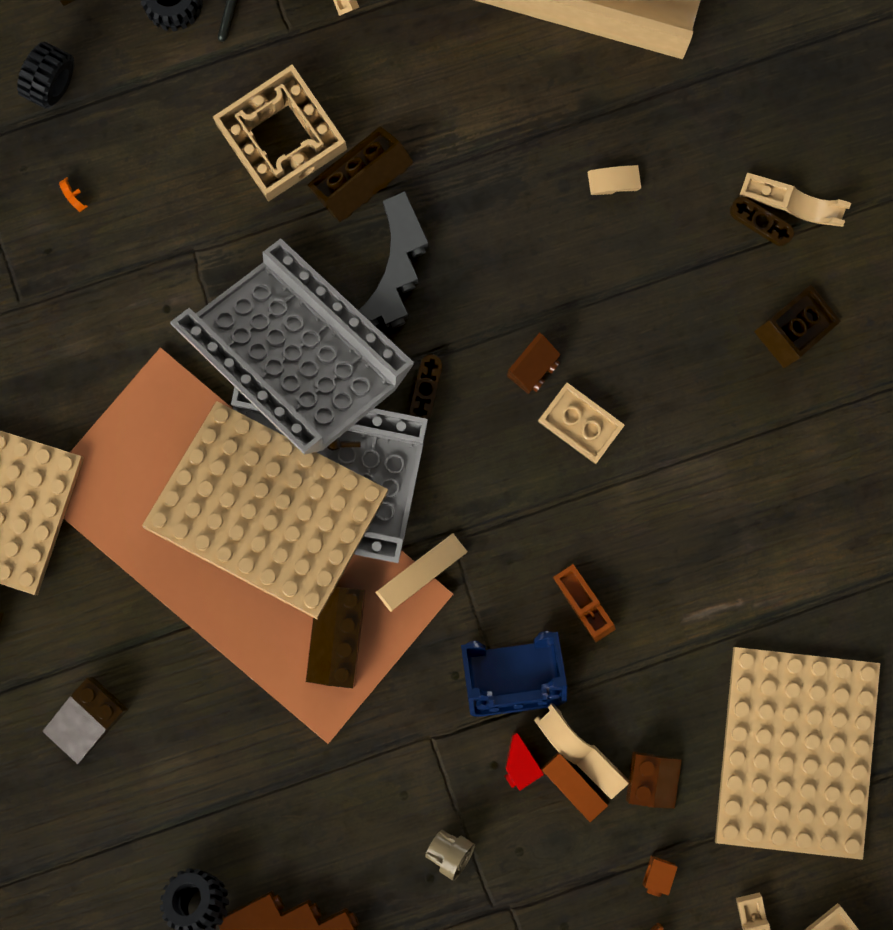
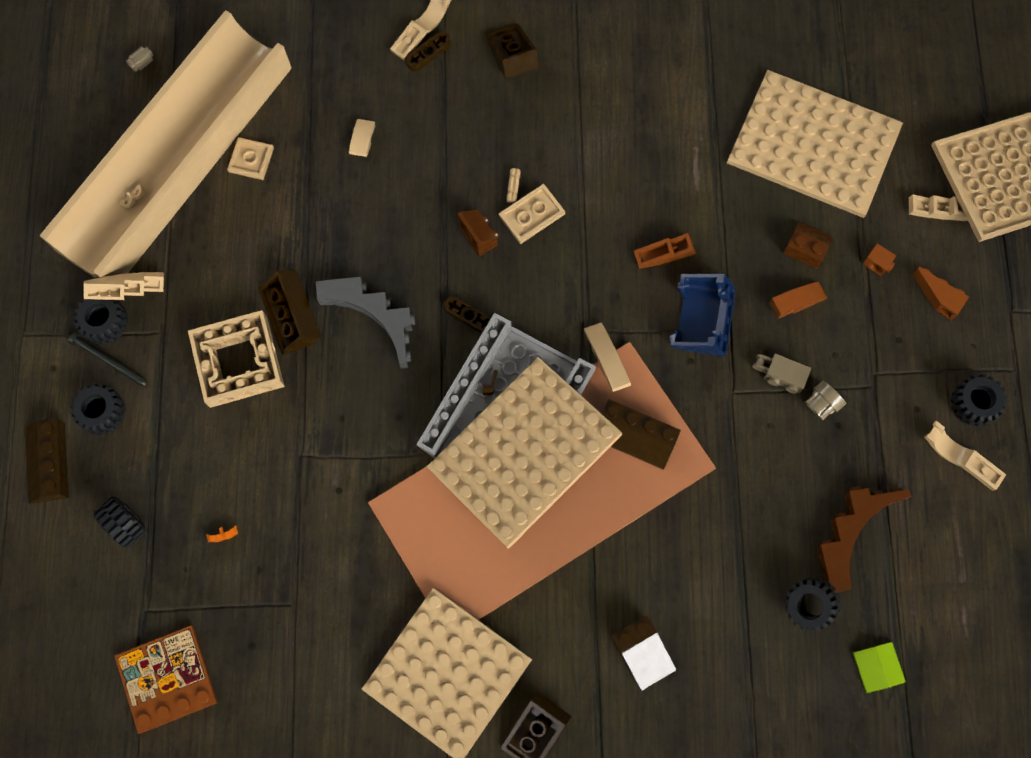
camera: 70 degrees left, 10 degrees down
light grey slope [170,238,414,455] -> none
red slope [504,731,544,791] -> none
tan piece [534,703,629,799] -> none
none -> tan tile [227,137,274,180]
none -> tan axle [507,168,520,204]
none -> dark tan brick [753,354,811,393]

